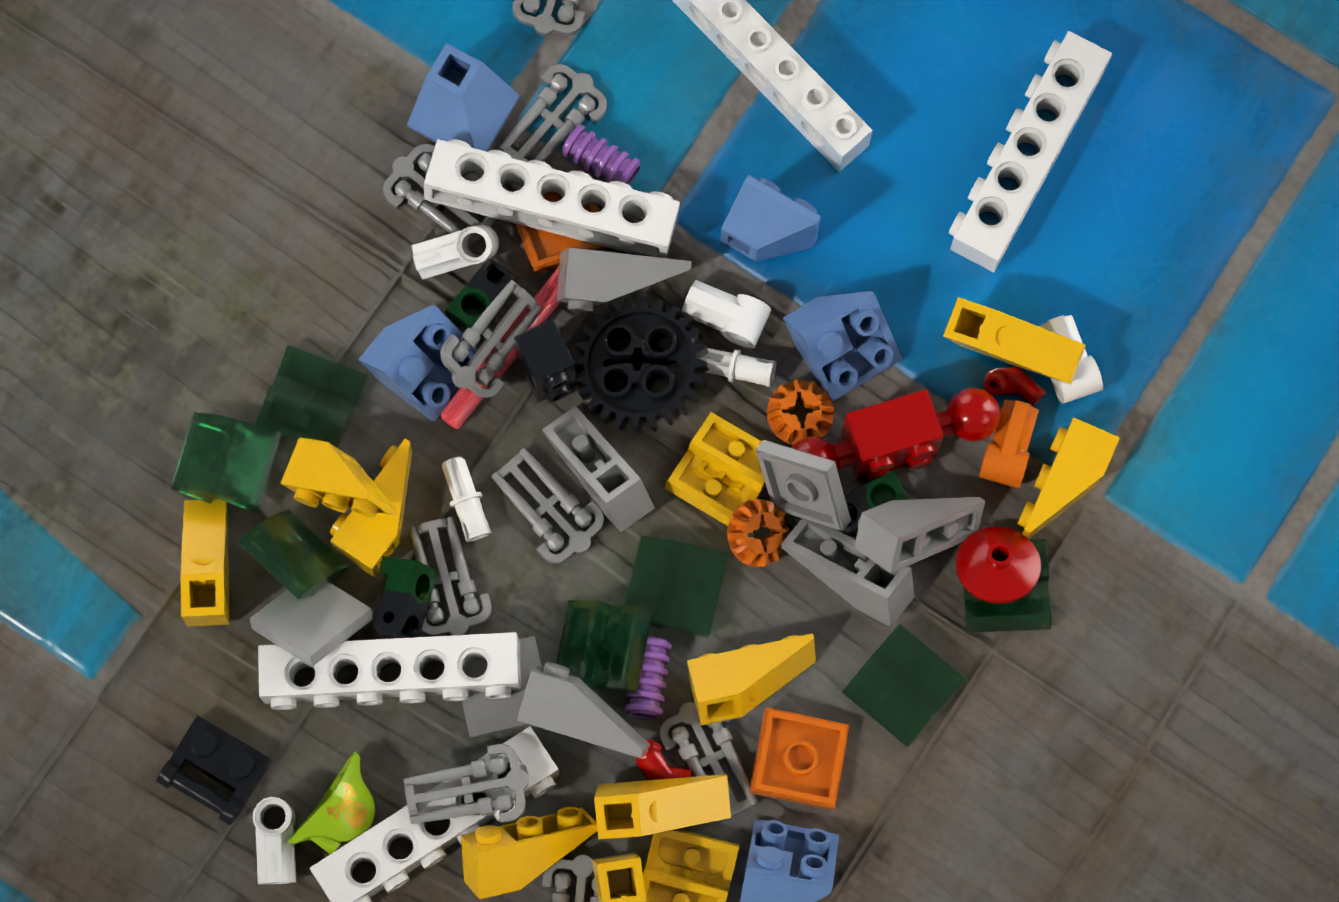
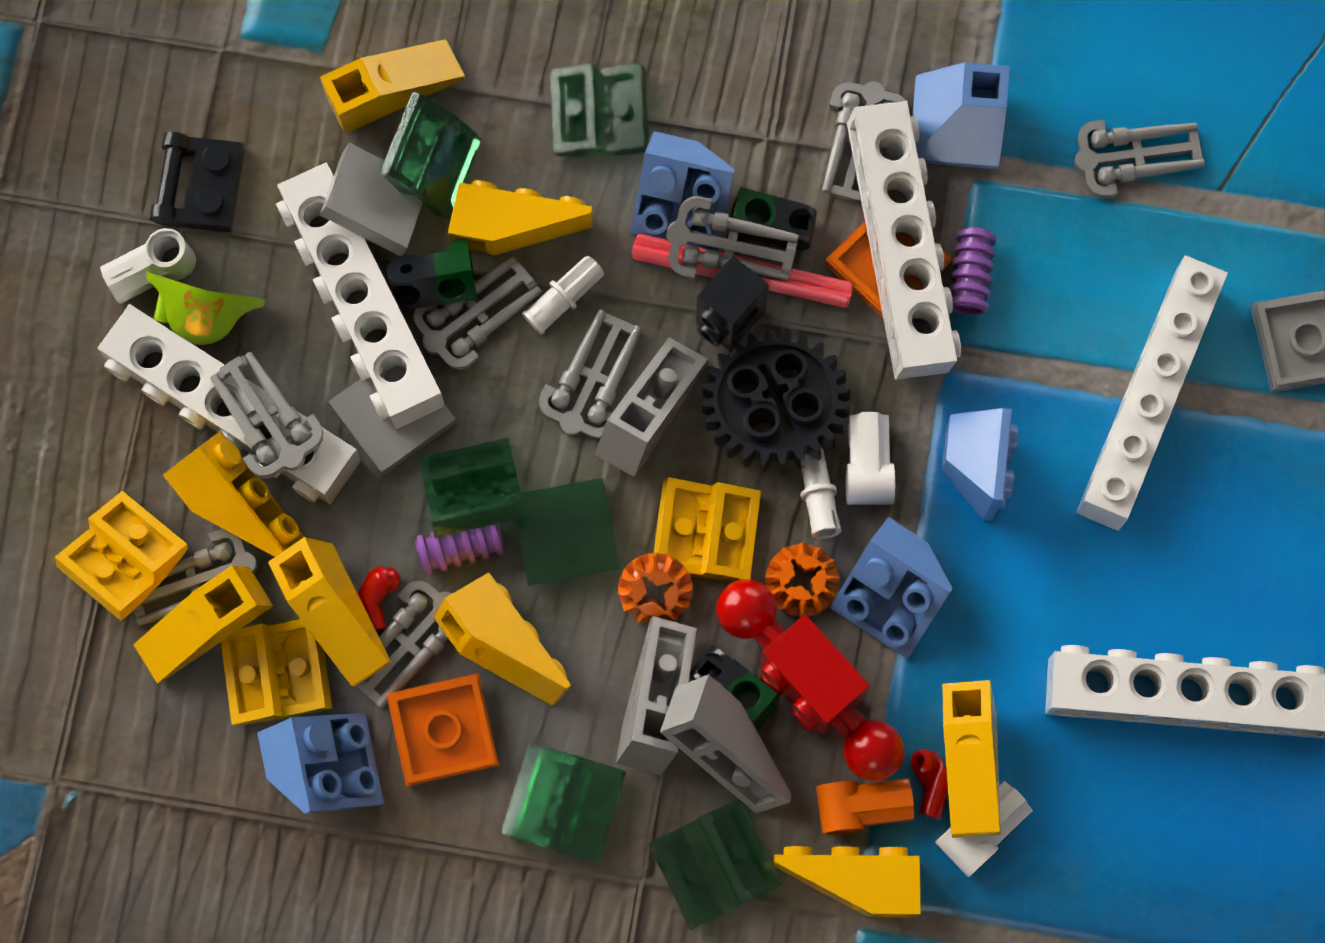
camera: 70 degrees right, 0 degrees up
clear green slope [171,412,281,512] -> none
yellow slope [280,437,397,518] -> none
white piece [412,224,499,280] -> none
light grey piece [499,64,607,162] -> none
light grey slope [517,662,650,758] -> none
light grey slope [556,248,692,312] -> none
light grey tile [756,440,851,531] -> none
red dish [956,527,1041,604] -> none

